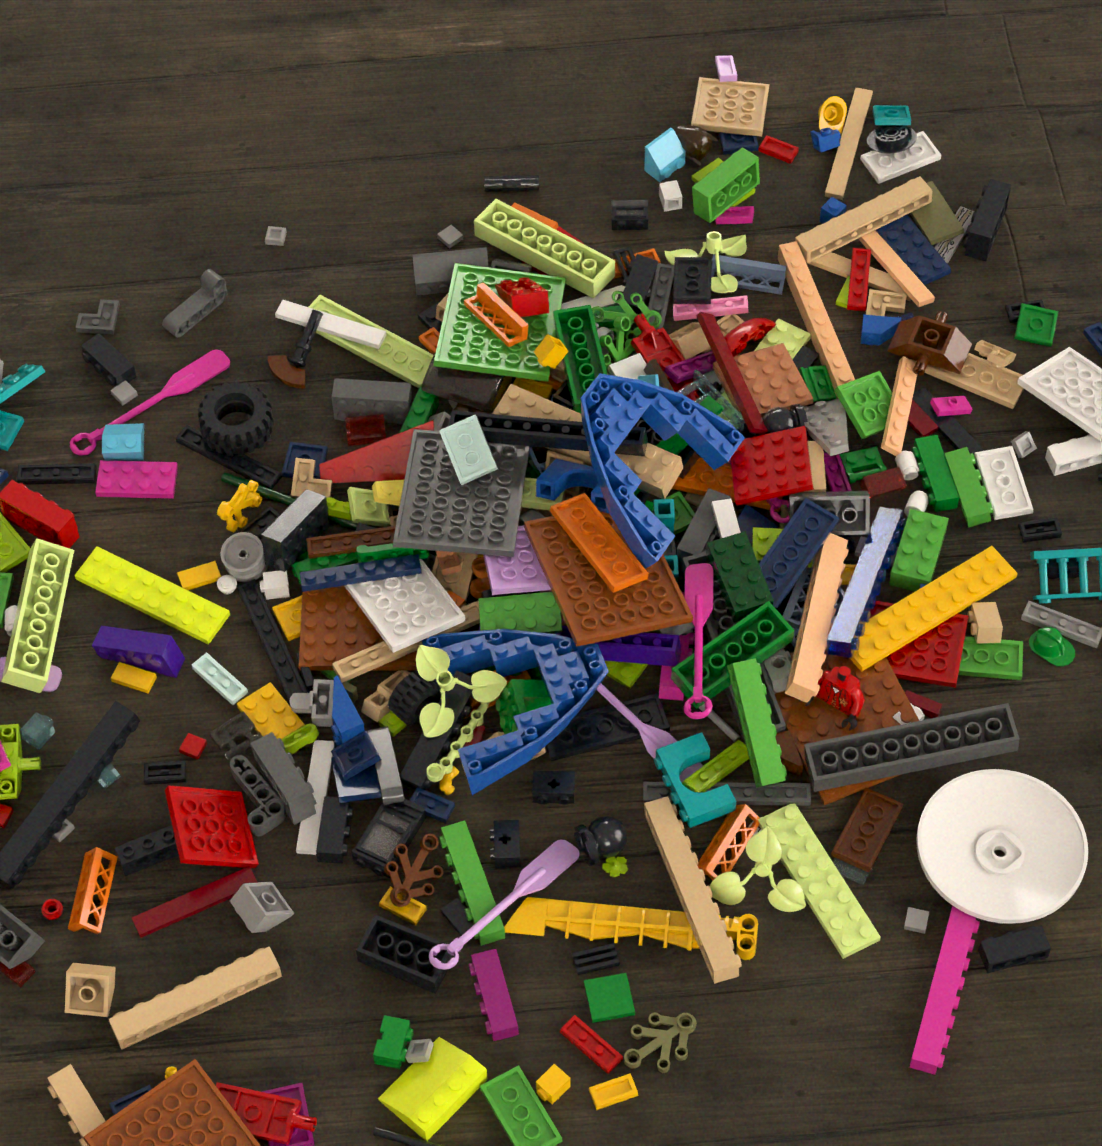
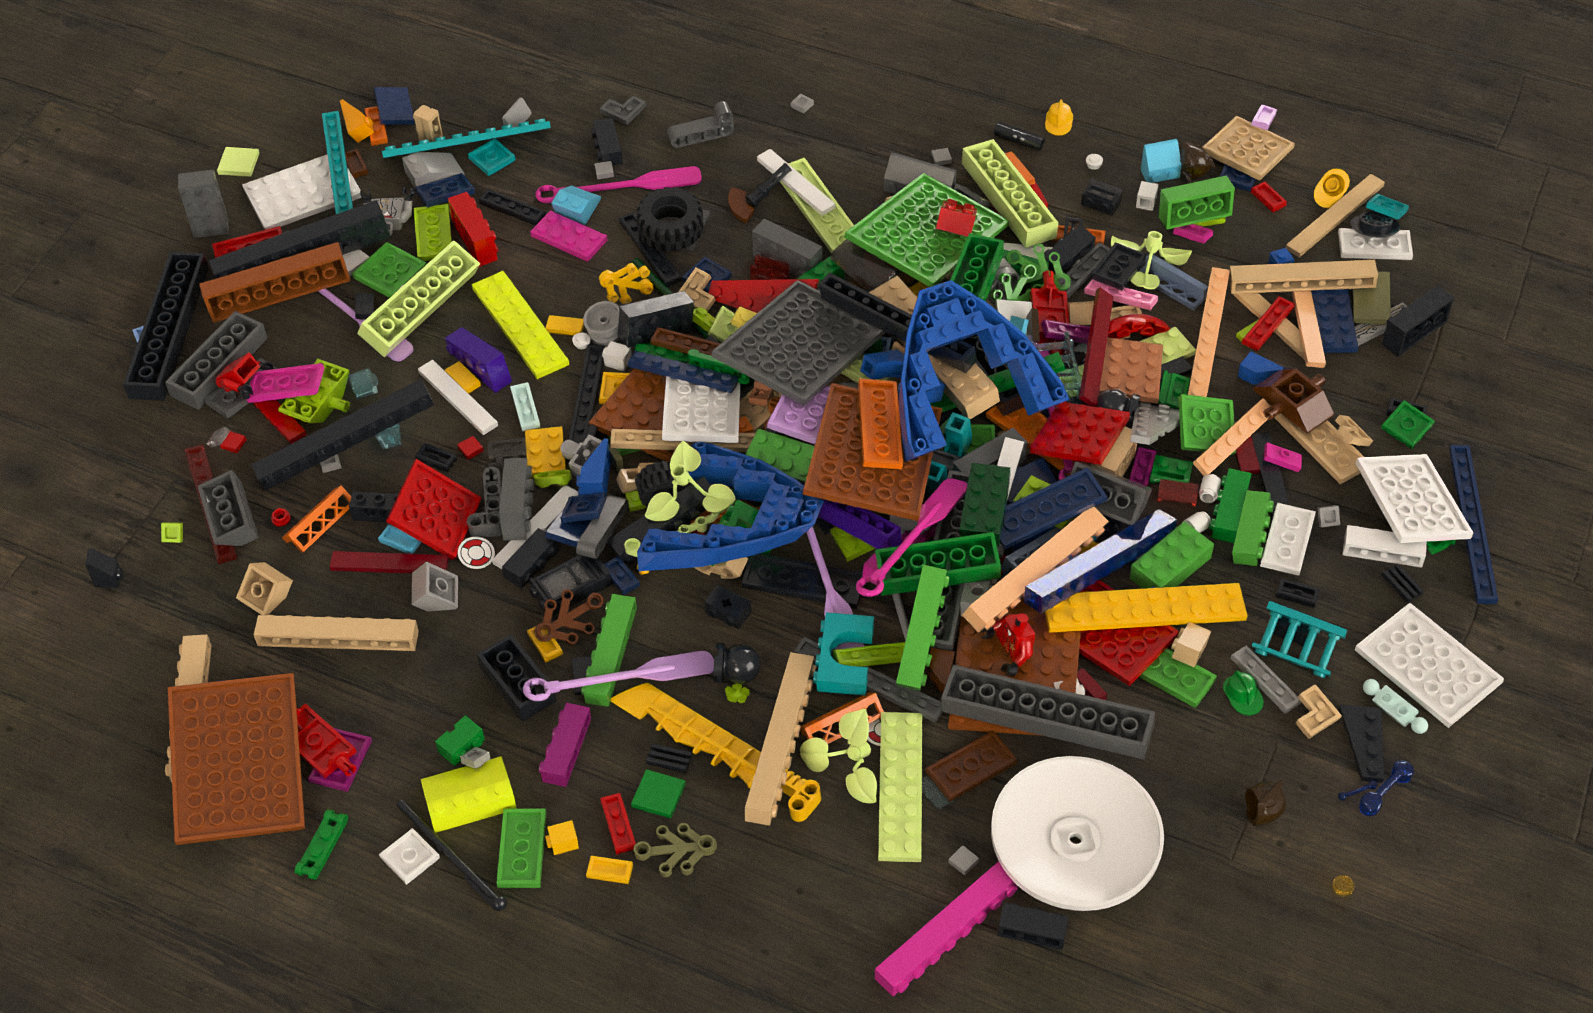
camera: 30 degrees right, 5 degrees down
light aqua plate [439,415,498,485] -> none
orange fence [464,283,528,347] -> none
black brick [490,820,521,868] -> none
yellow brick [534,334,568,369] -> none
blue brick [810,128,841,152] -> none
tan plate [866,289,907,316] -> none
none -> medium azure tile [378,525,422,554]
none -> white tile [418,360,498,435]
none -> sticker [458,537,495,569]
none -> yellow piece [1045,99,1073,136]
none -> white plate [1086,154,1103,170]

